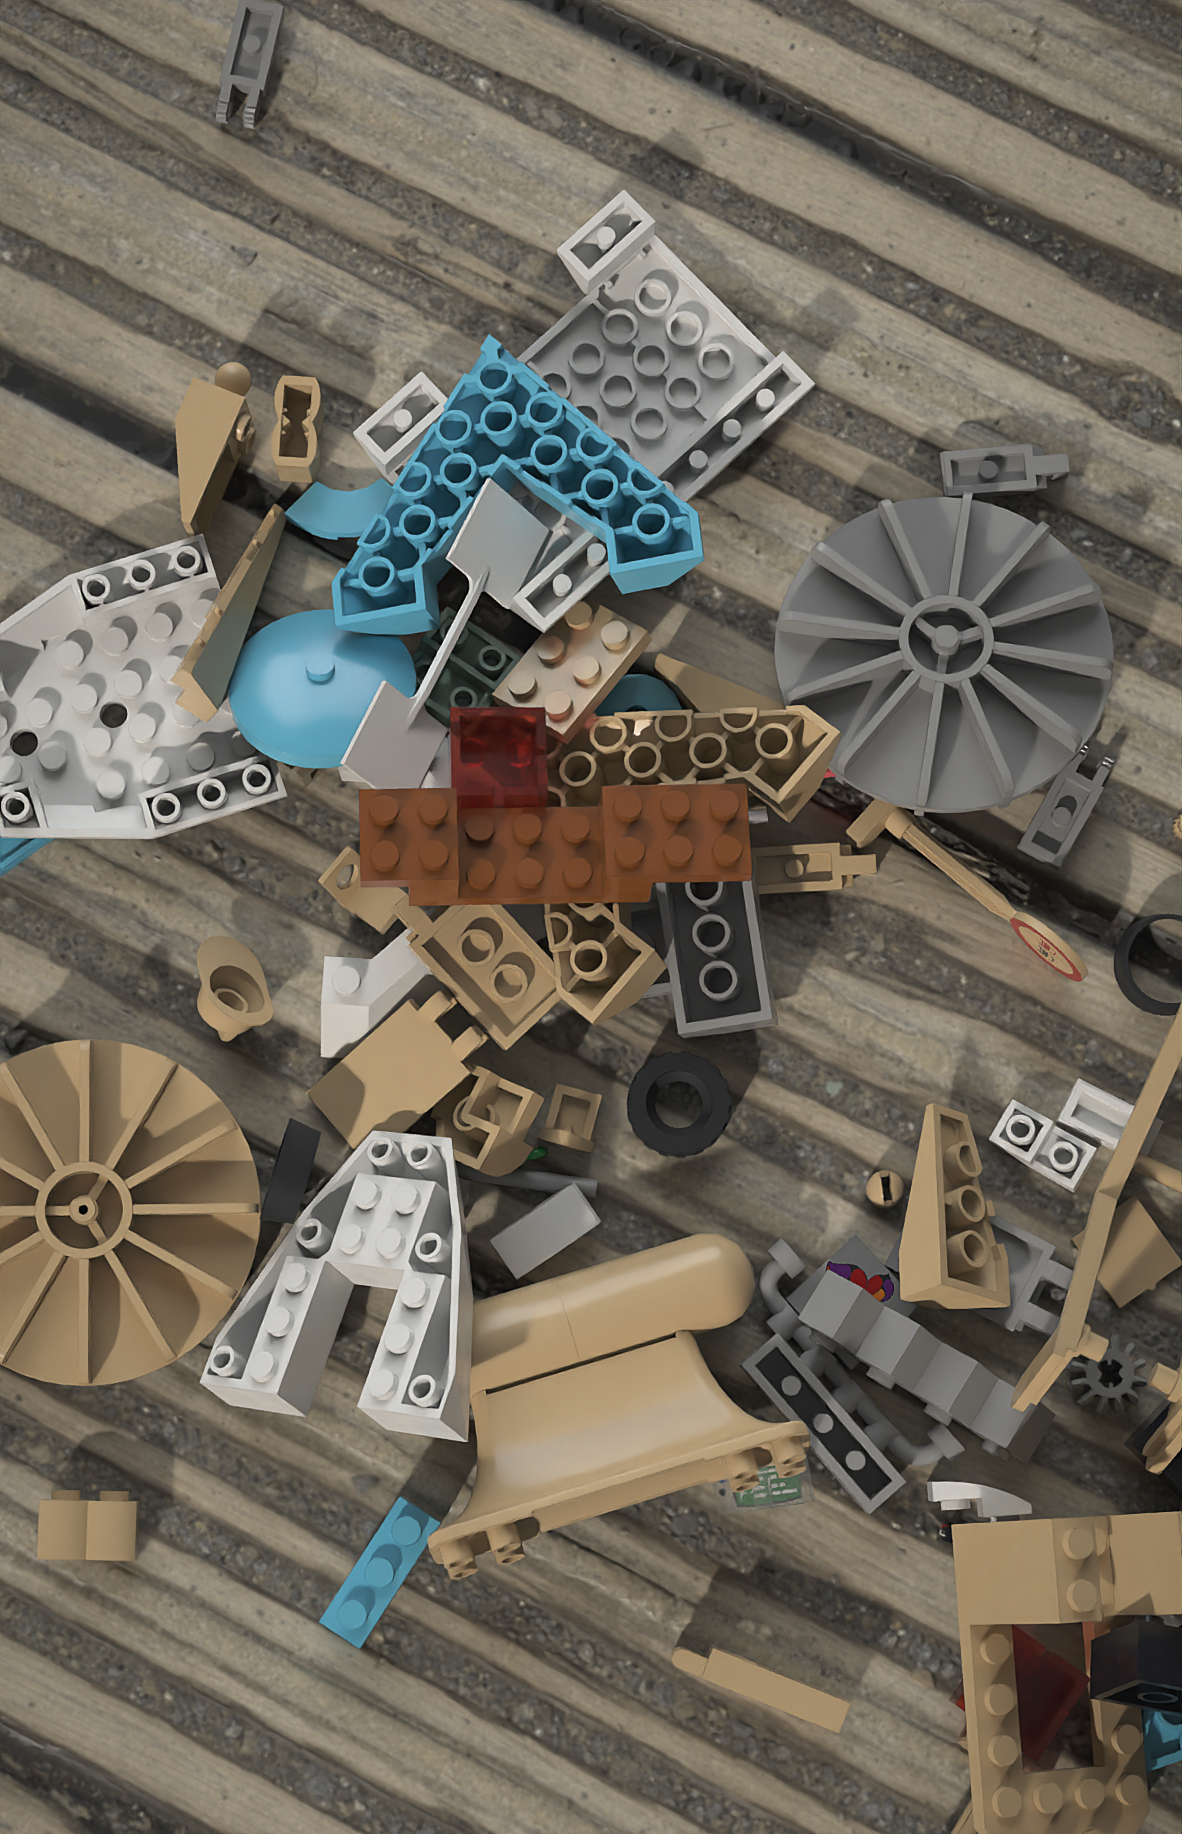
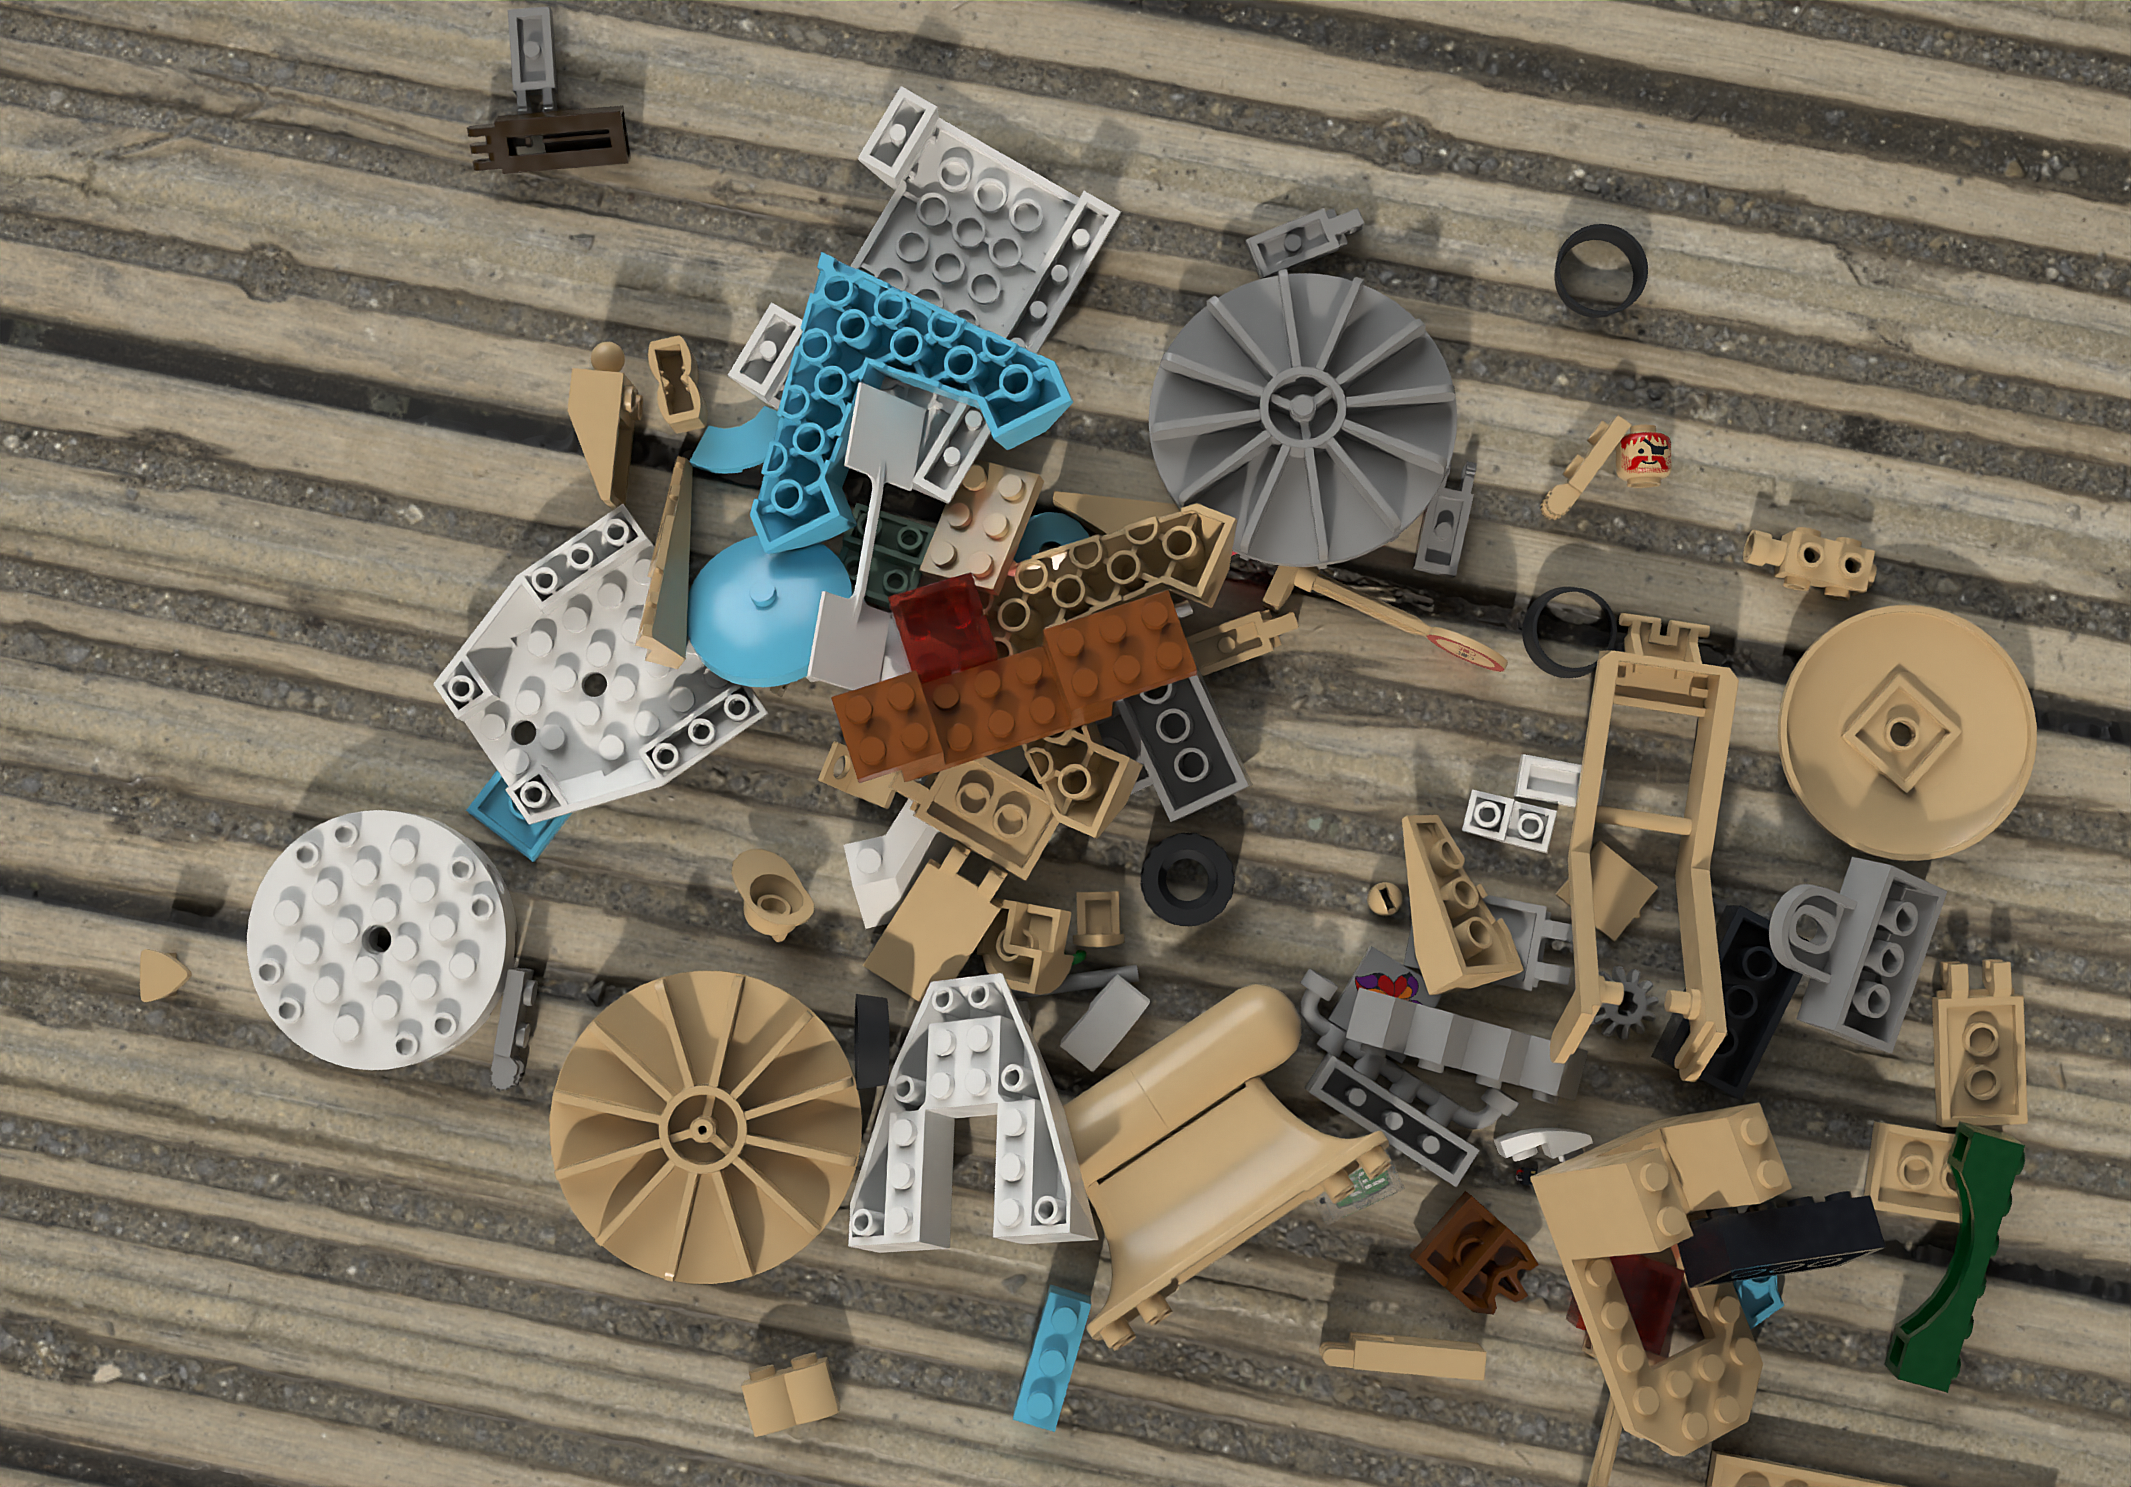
camera: 15 degrees left, 5 degrees up
none -> dark brown hinge [467,105,631,174]
none -> reddish brown plate [1409,1191,1539,1315]

